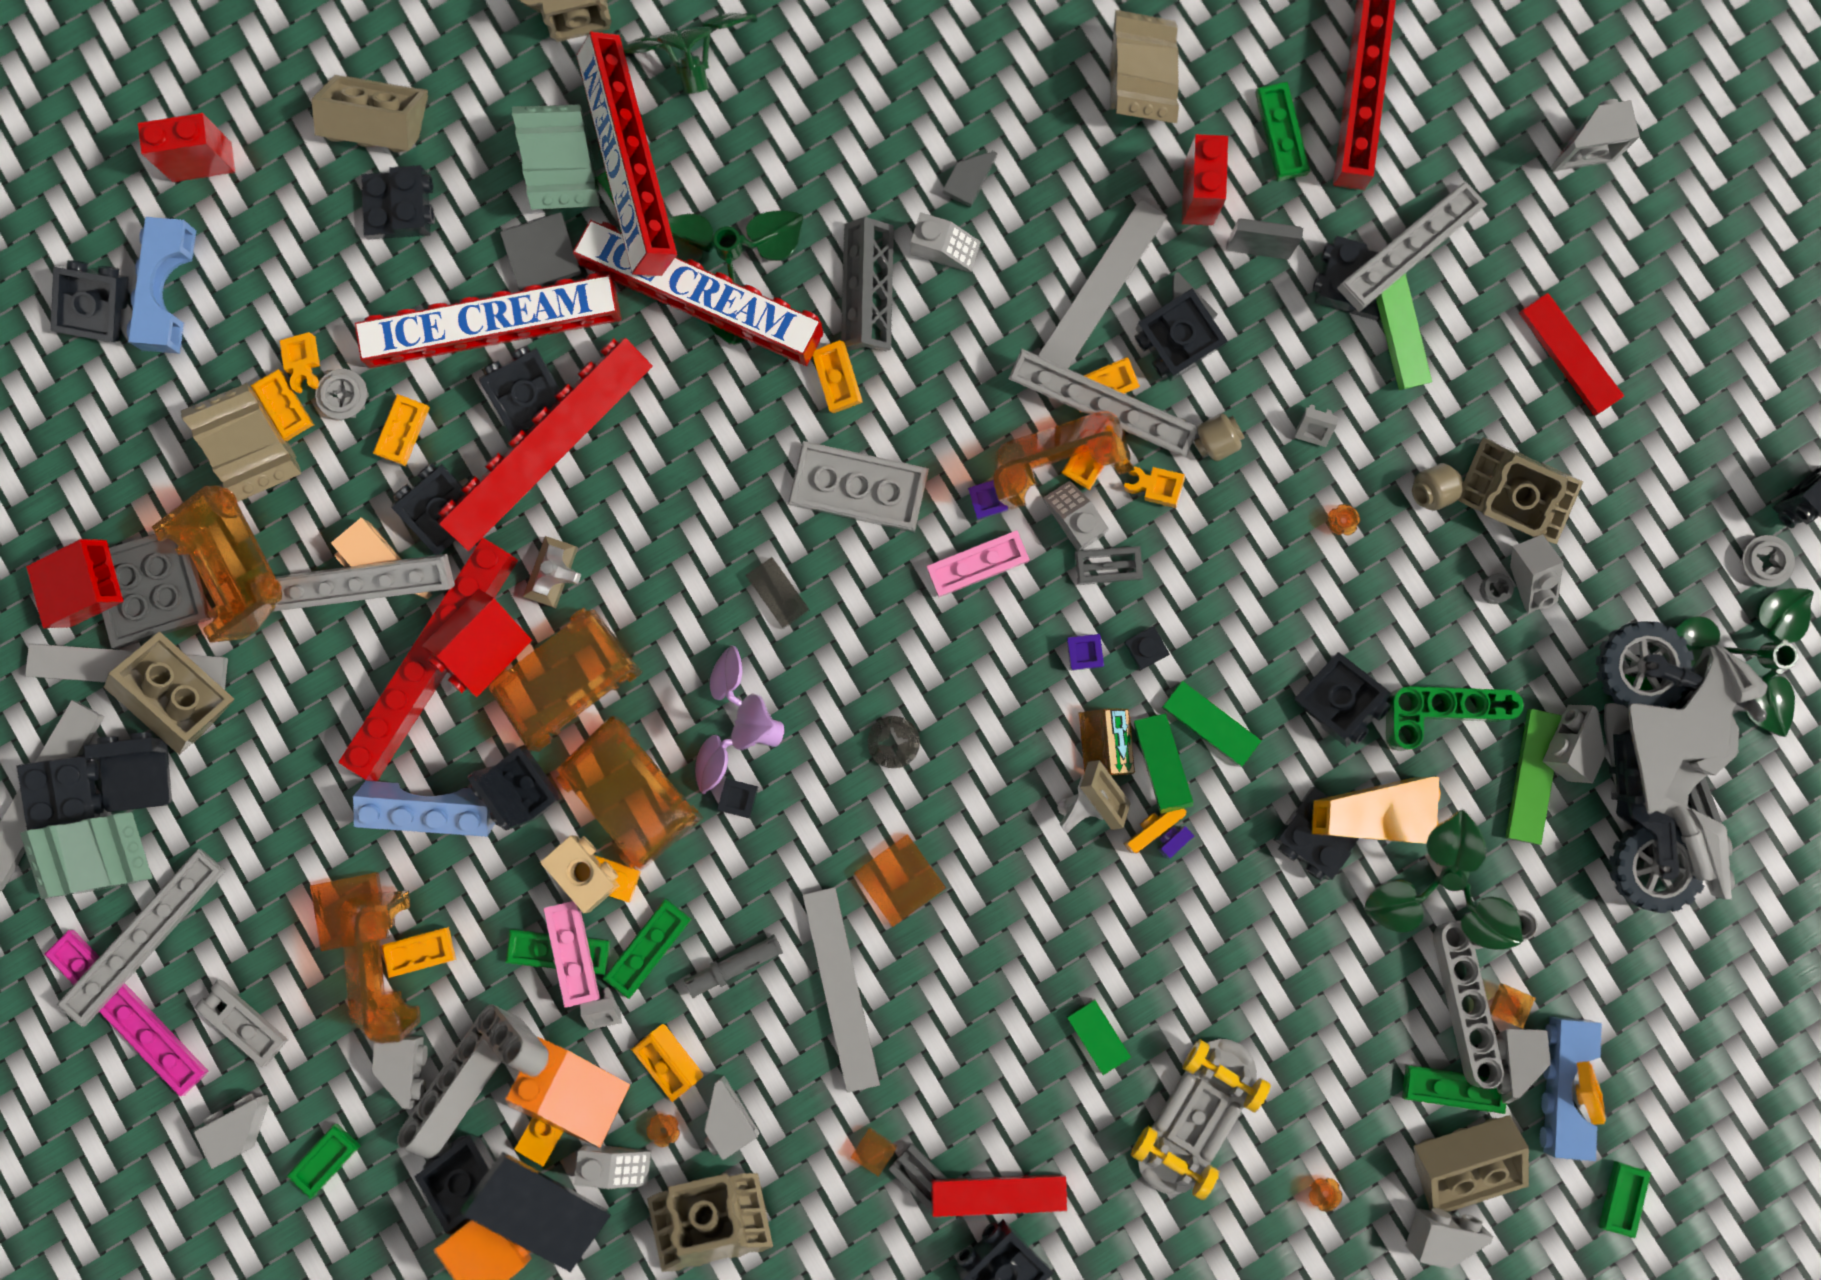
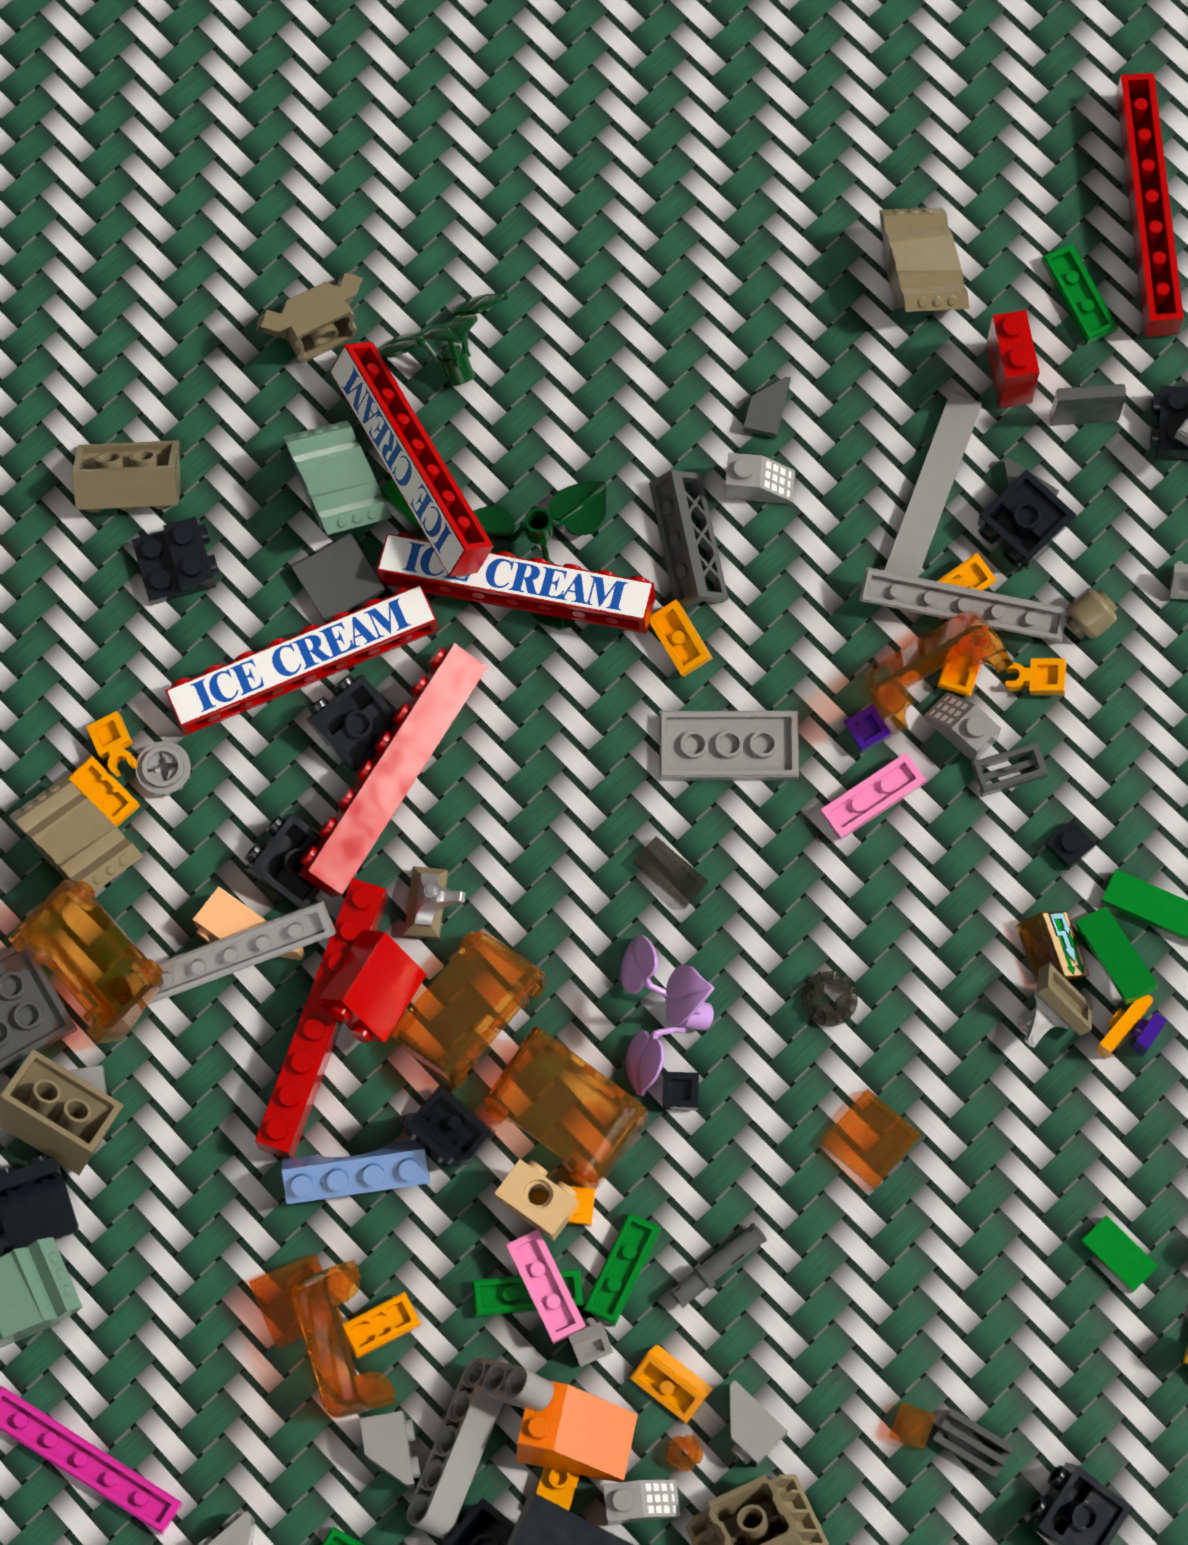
camera: 10 degrees left, 10 degrees down
light grey tile [57,849,226,1027] -> none
light grey plate [195,979,289,1067] -> none
light orange plate [373,394,430,467] -> none
light grey tile [803,887,880,1093] -> none
red tile [931,1174,1067,1217] -> none
dark purple plate [1067,634,1104,671] -> none

